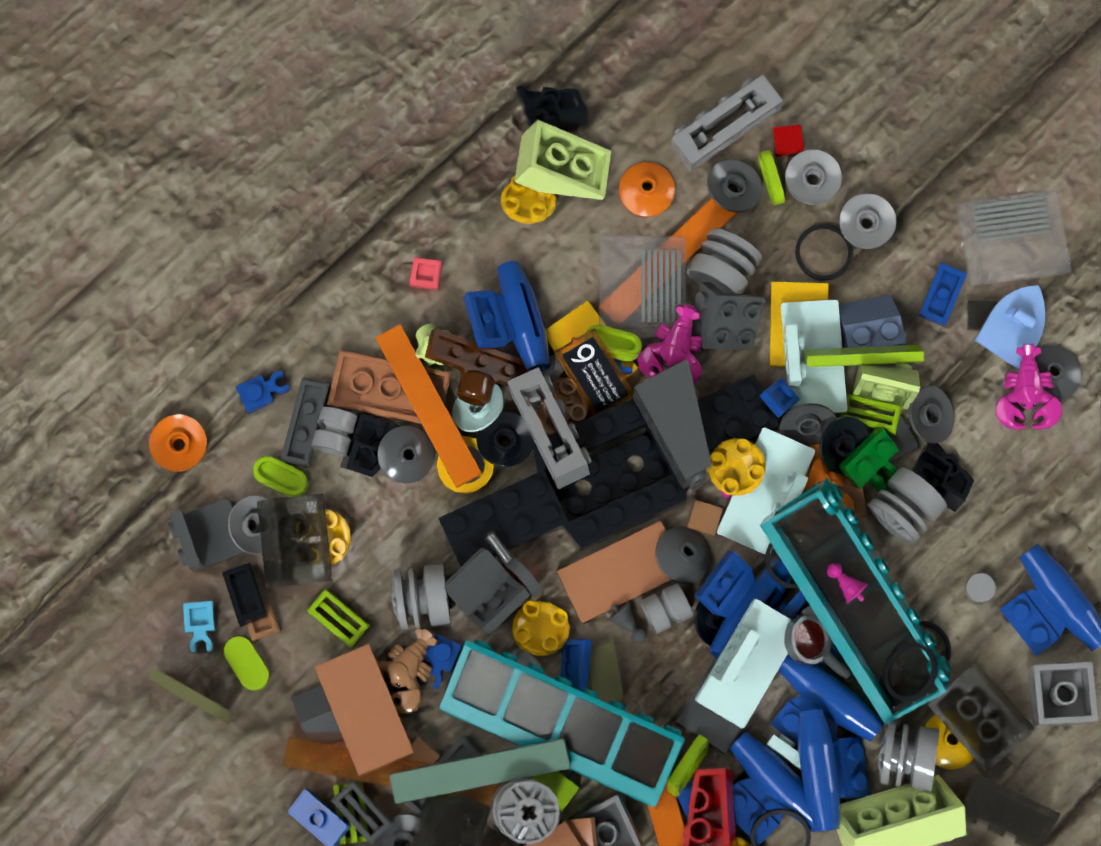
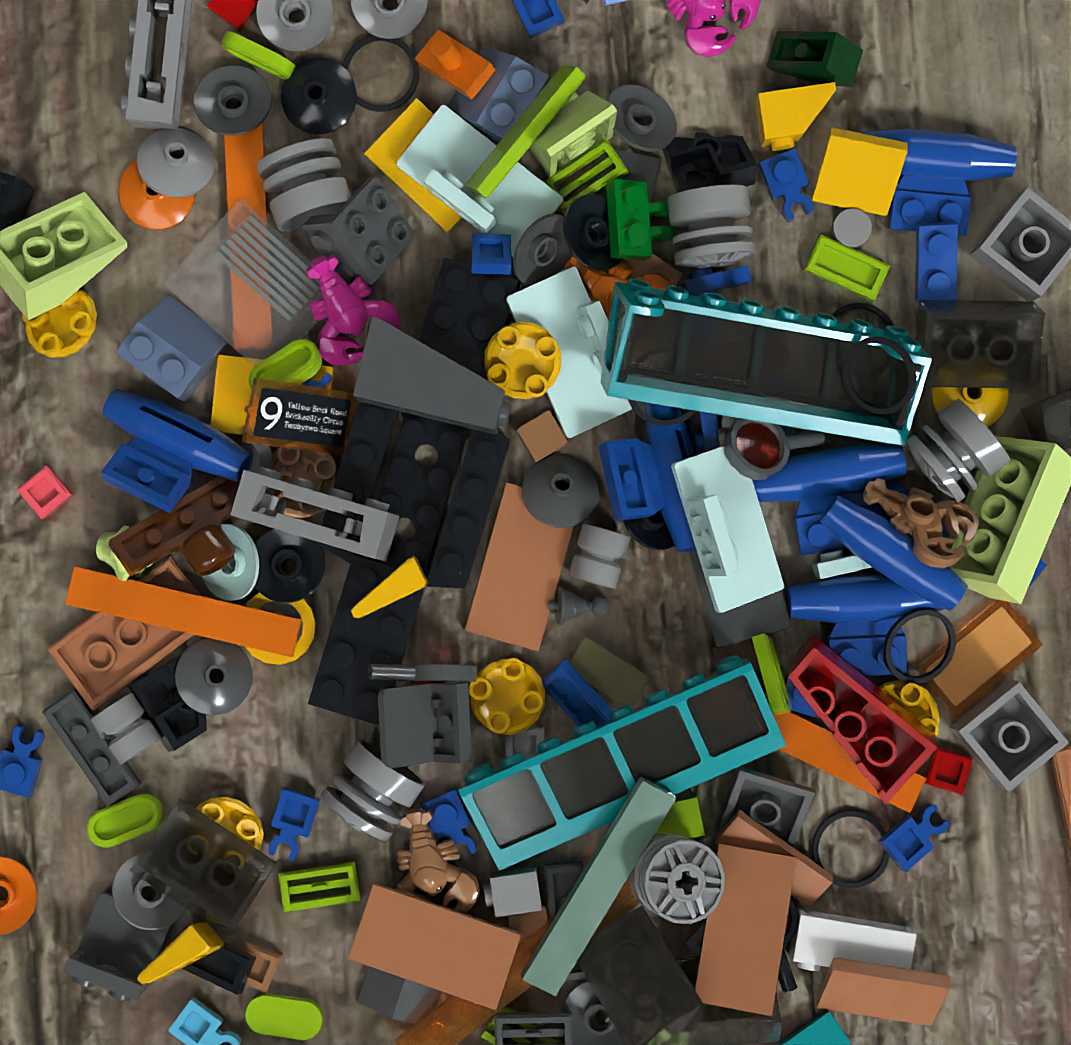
camera: 50 degrees left, 10 degrees up
dark pink piece [827,562,868,604] -> none
none -> sand blue slope [115,295,231,402]
none -> light grey dish [137,128,215,198]
none -> yellow slope [137,922,224,985]
none -> blue plate [269,787,321,862]
none -> black dish [281,57,357,135]
none -> yellow slope [351,556,428,619]
none -> orange tile [414,29,496,100]
none -> light grey brick [484,866,542,917]
none -> blue plate [682,265,752,297]
none -> yellow slope [754,82,836,151]
none -> blue plate [758,148,813,223]
none -> dark green slope [766,31,863,87]
none -> lime tile [803,234,890,302]
none -> yellow tile [812,127,908,216]
none -> medium nougat animal [862,478,979,568]
none -> blue plate [915,221,958,302]

